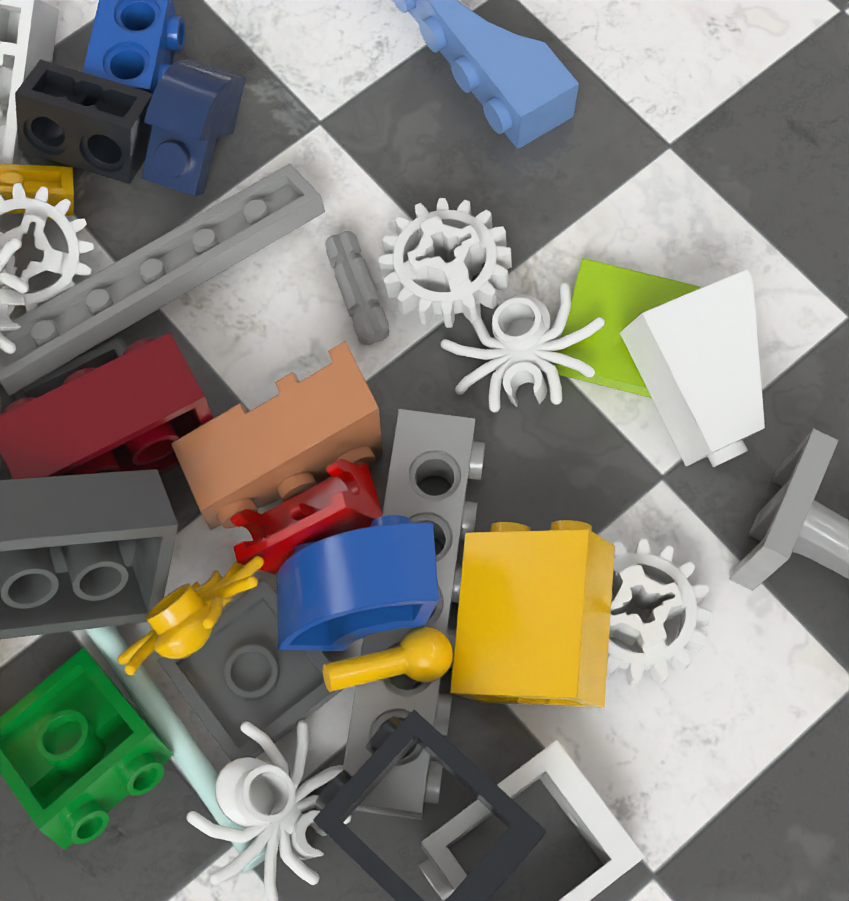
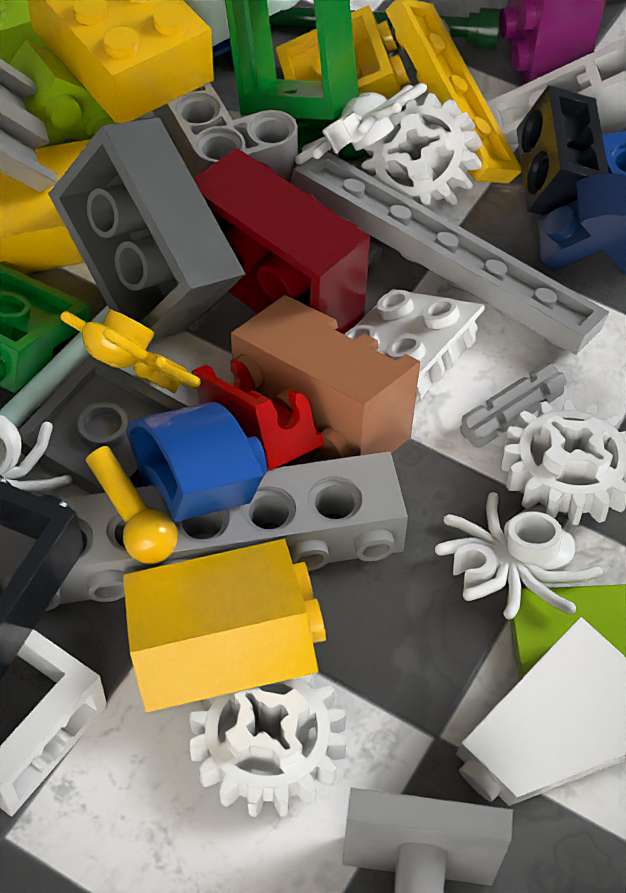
camera: 70 degrees right, 15 degrees down
none -> white hinge [344,289,485,404]

